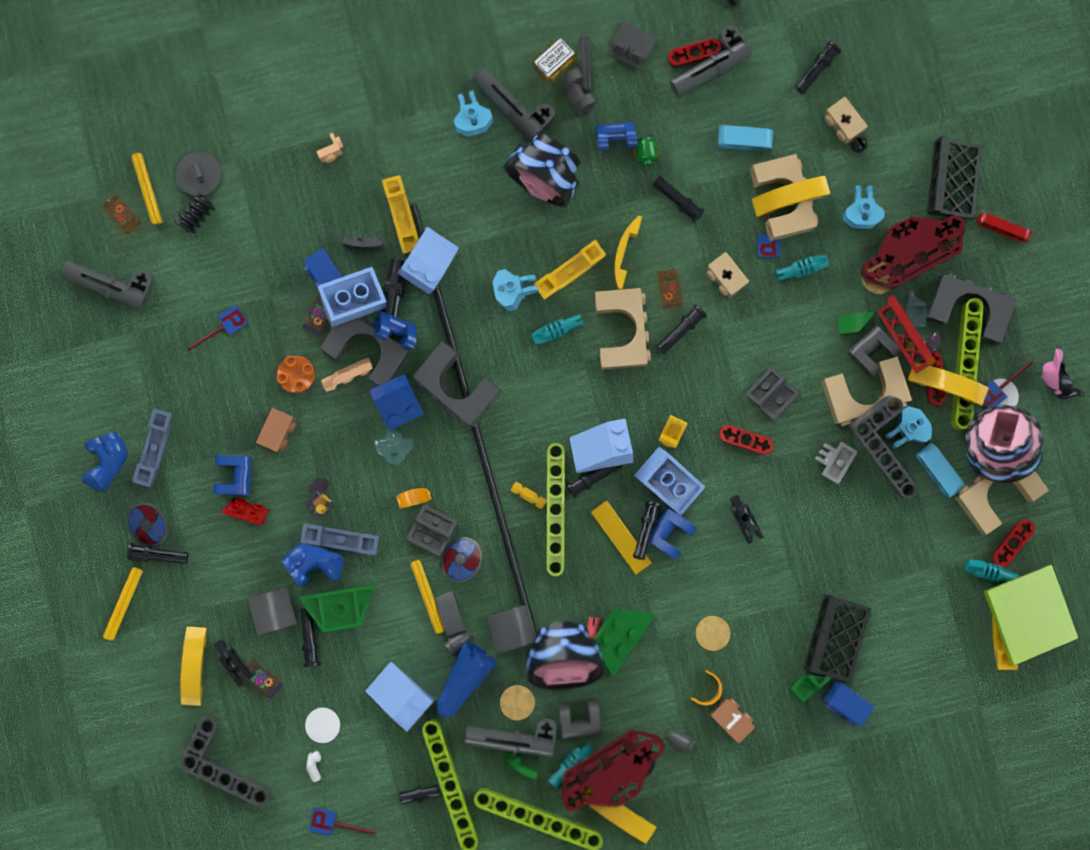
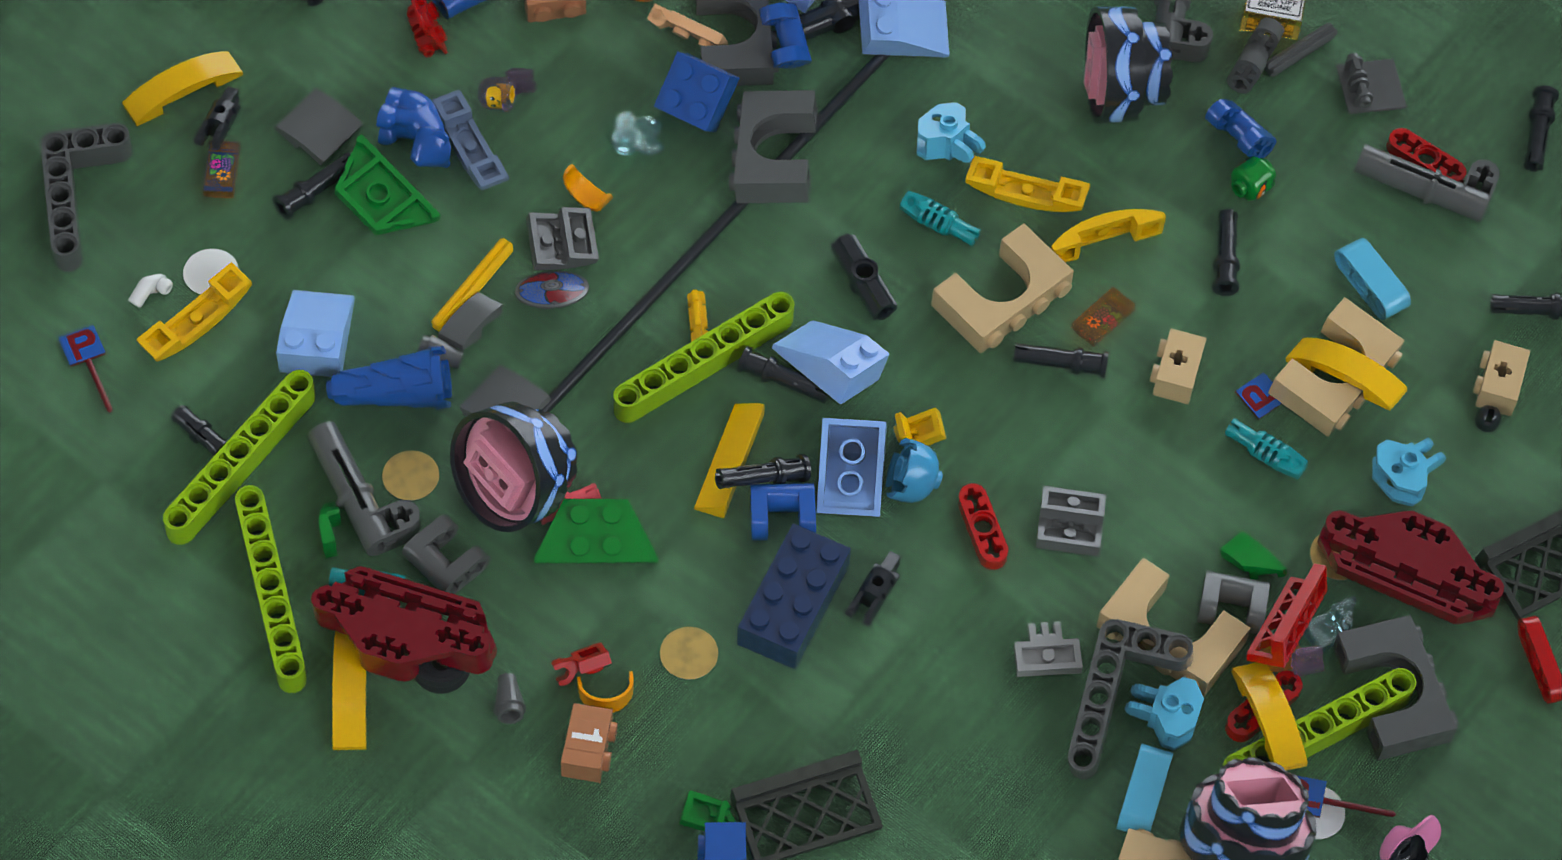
camera: 50 degrees right, 25 degrees down
none -> yellow slope [136,262,252,362]
none -> red plate [551,642,612,686]
none -> dark blue brick [737,524,851,670]
none -> black piece [831,233,897,321]
none -> dark azure cylinder [885,438,943,503]

